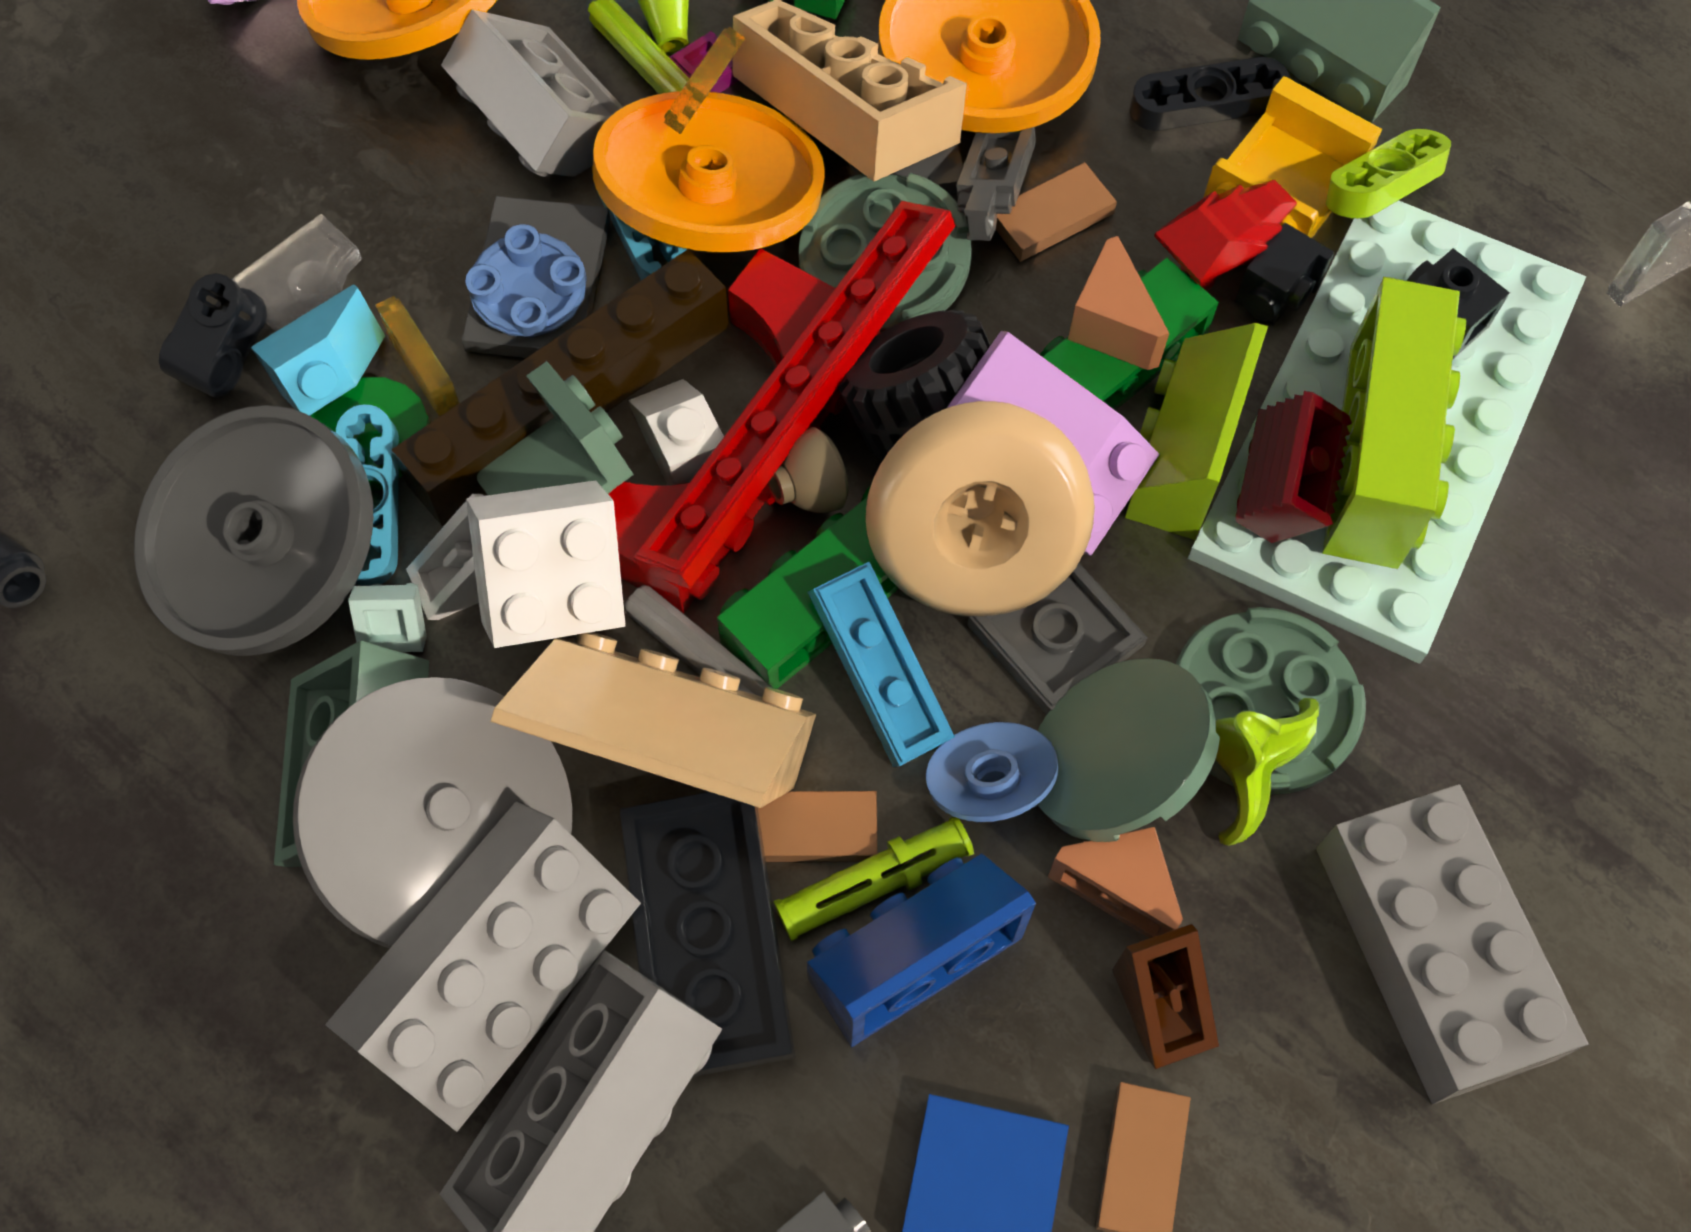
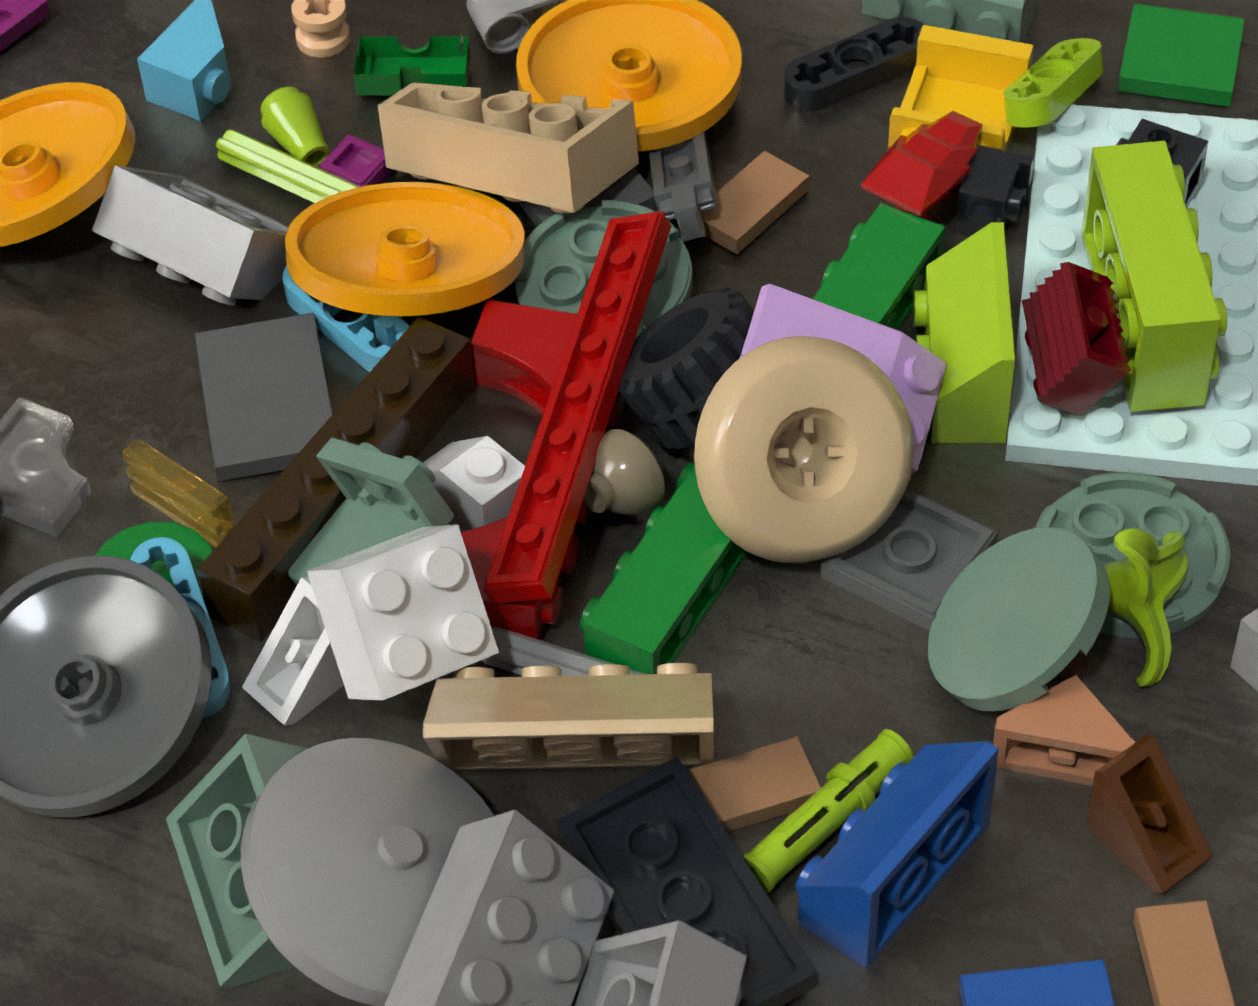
camera: 15 degrees left, 15 degrees down
medium azure slope [251,284,385,415] -> none
light aqua tile [348,583,427,652] -> none
medium blue dish [465,224,587,337] -> none
clear yellow tile [664,26,746,134] -> none
dark azure tile [808,562,955,767] -> none
medium blue dish [926,722,1058,822] -> none
nougat slope [1068,236,1169,370] -> none
none -> green tile [1117,3,1245,107]

